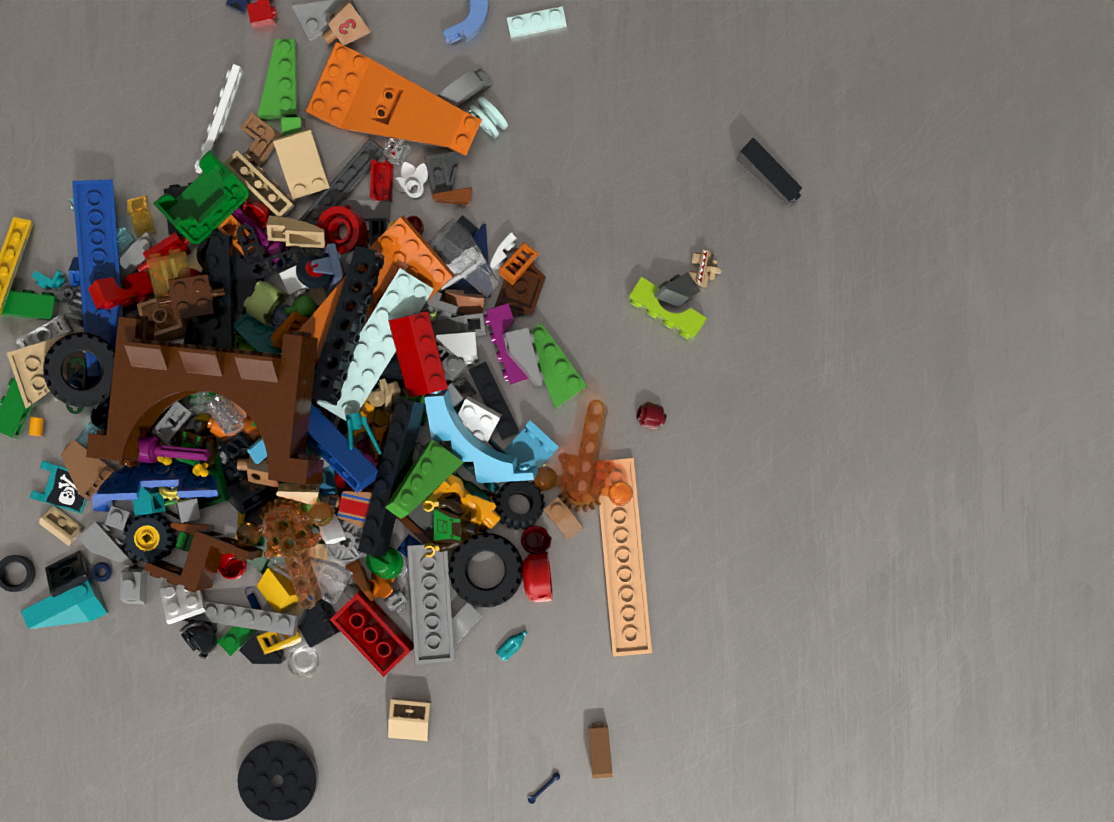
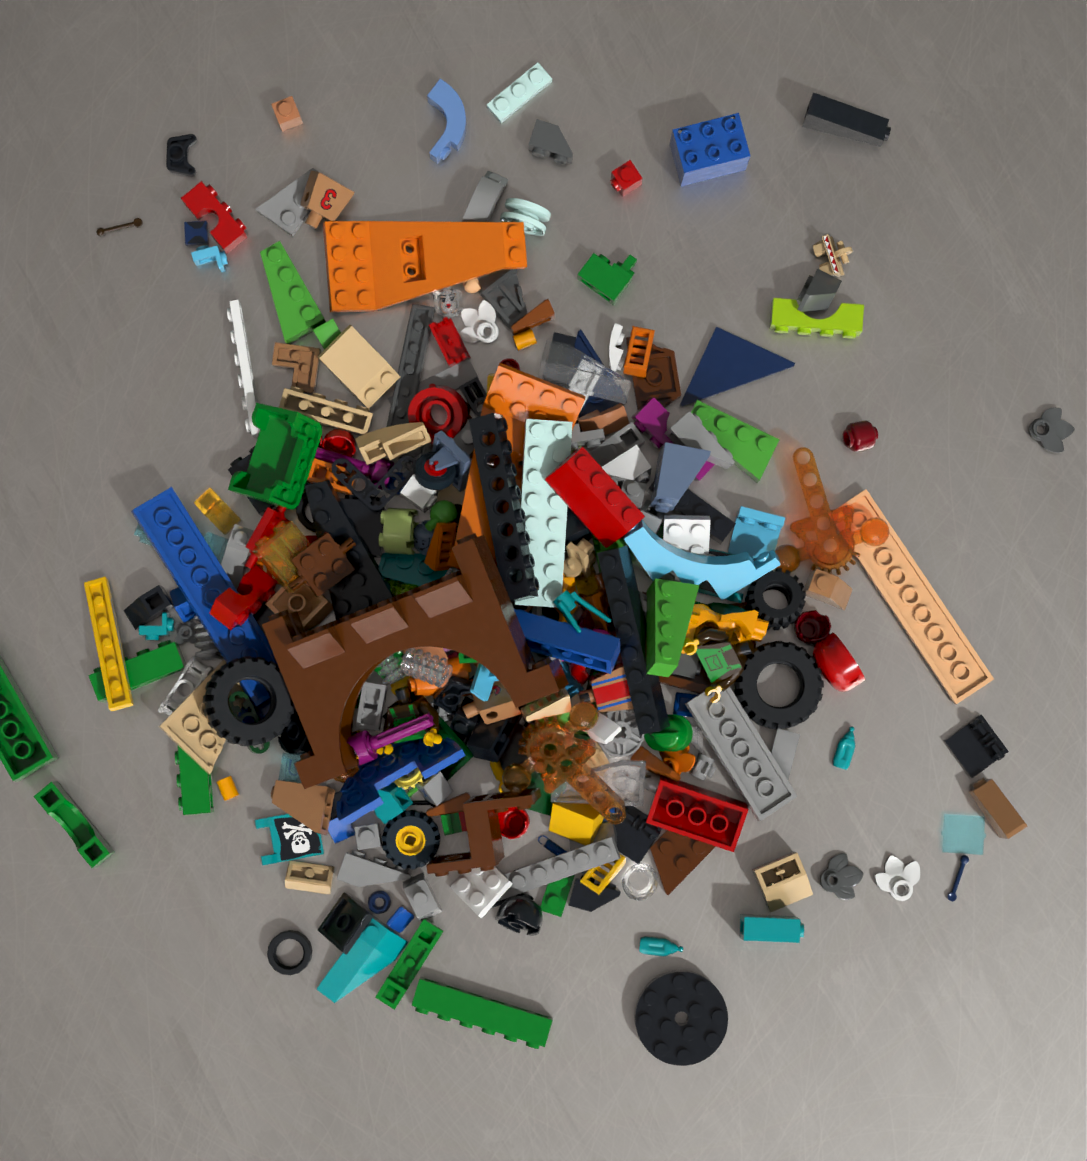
camera: 30 degrees left, 0 degrees up
none -> black slope [124,585,174,630]
none -> medium azure bracket [191,245,228,272]
none -> green slope [375,919,443,1010]
none -> blue slope [386,906,414,933]
none -> green brick [411,977,553,1049]
none -> light nougat hinge [463,278,482,293]
none -> light orange hinge [512,329,537,351]
none -> dark grey slope [529,119,573,164]
none -> green hinge [577,253,637,305]
none -> red brick [610,160,643,197]
none -> teal piece [639,936,683,956]
none -> sand blue slope [650,442,711,513]
none -> reddish brown wing [650,830,716,895]
none -> blue container [669,113,751,187]
none -> dark blue tile [680,327,795,407]
none -> teal brick [740,914,804,943]
none -> dark grey plate [820,853,863,900]
none -> white plate [875,855,920,901]
none -> clear light blue piece [941,814,986,855]
none -> black hinge [945,714,1009,778]
none -> dark grey plate [1029,408,1075,453]

